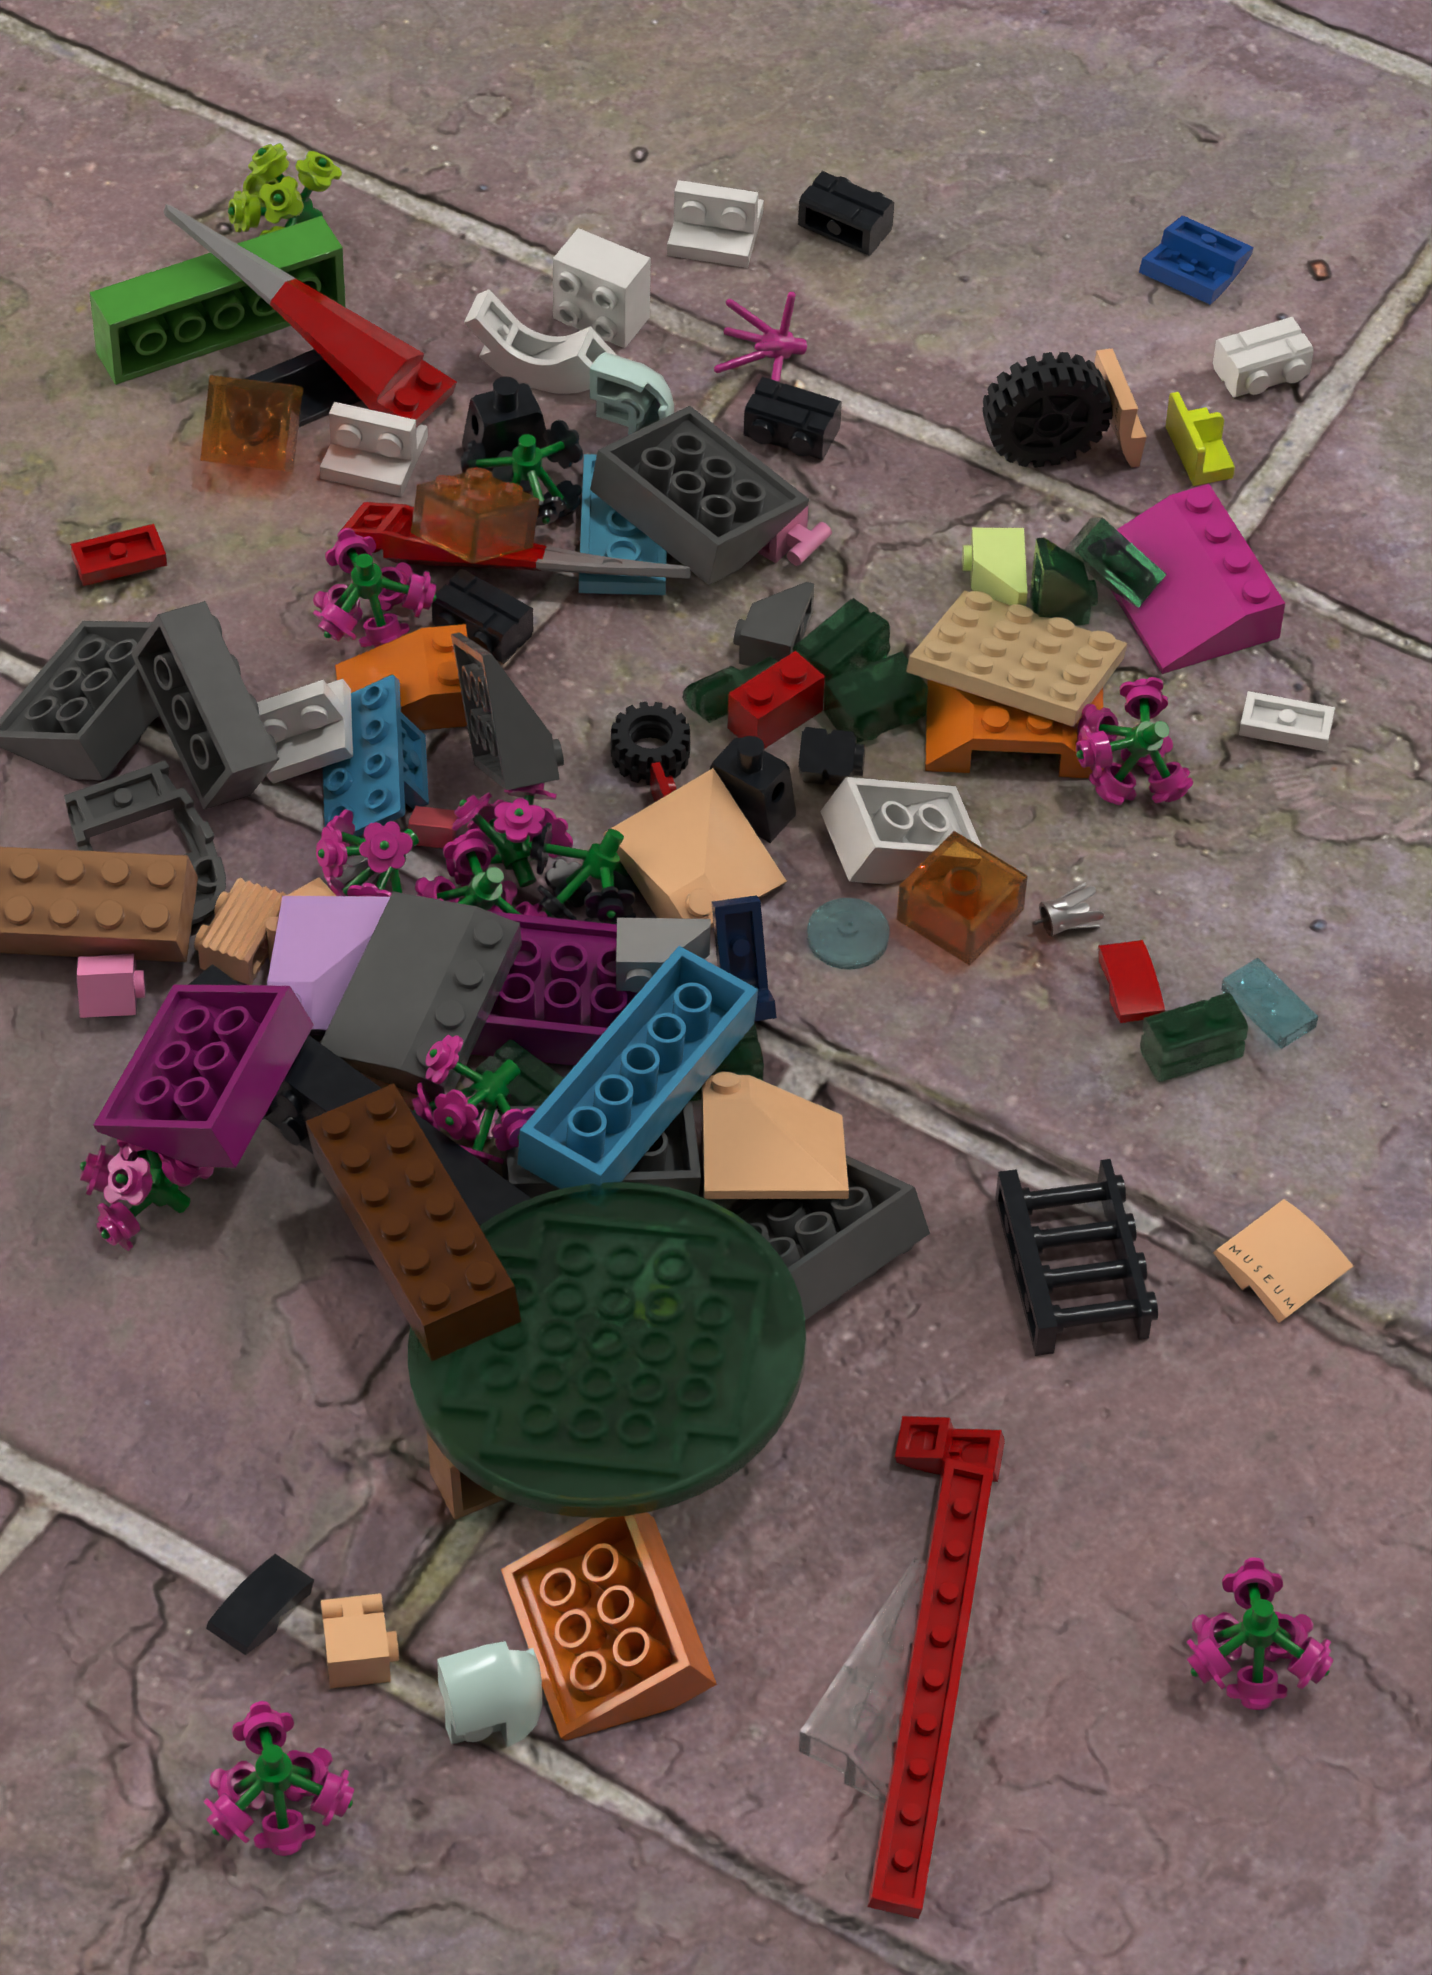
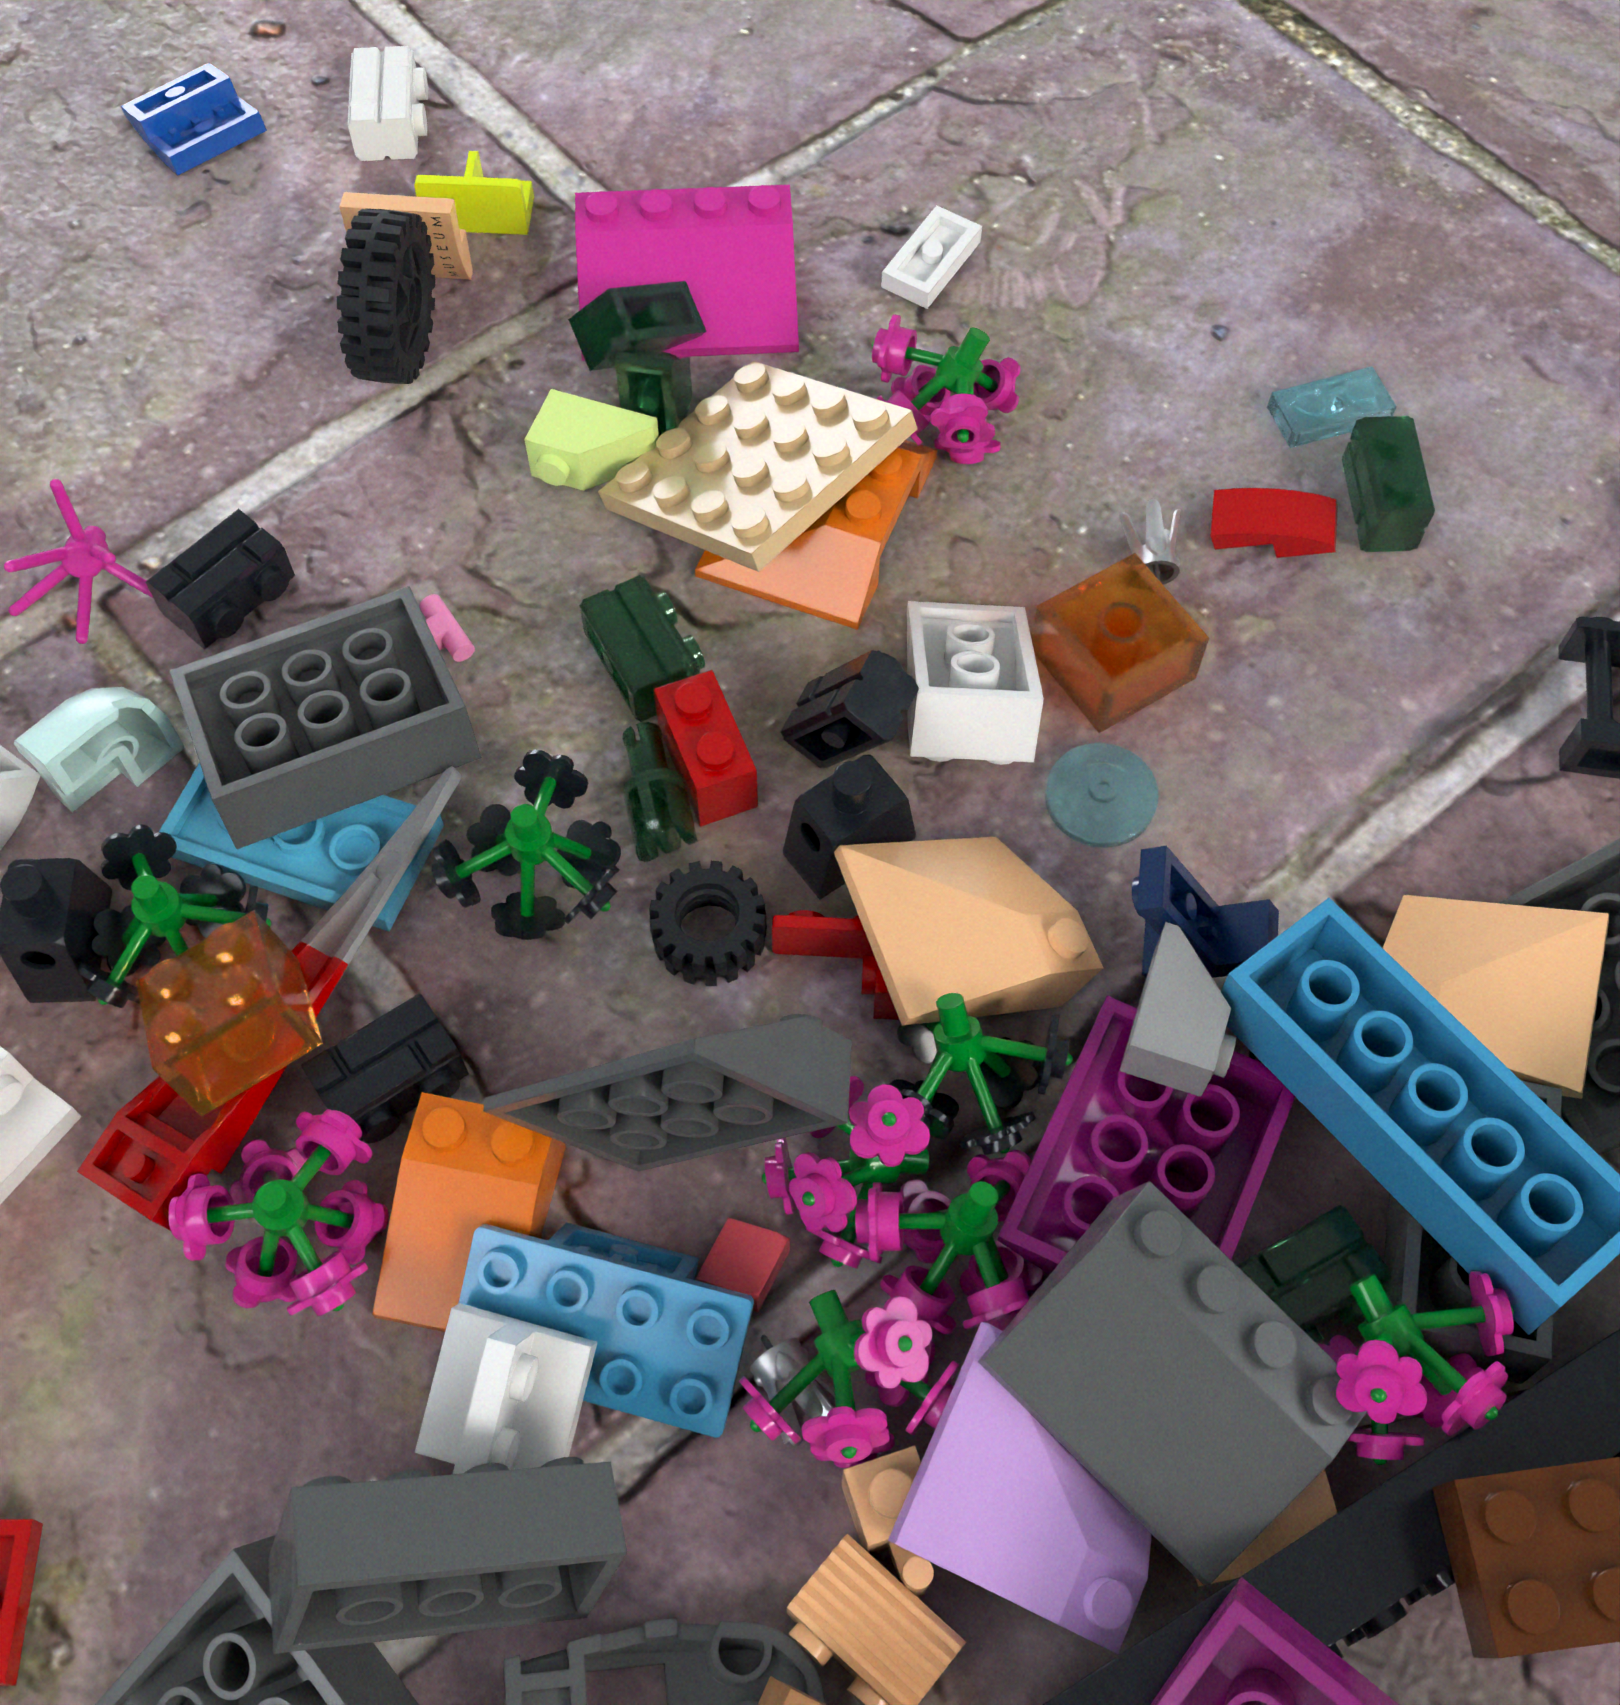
camera: 70 degrees left, 10 degrees up
dark grey slope [733,582,814,670] -> none
clear green brick [823,651,928,743] -> none
none -> black plant [431,749,621,940]

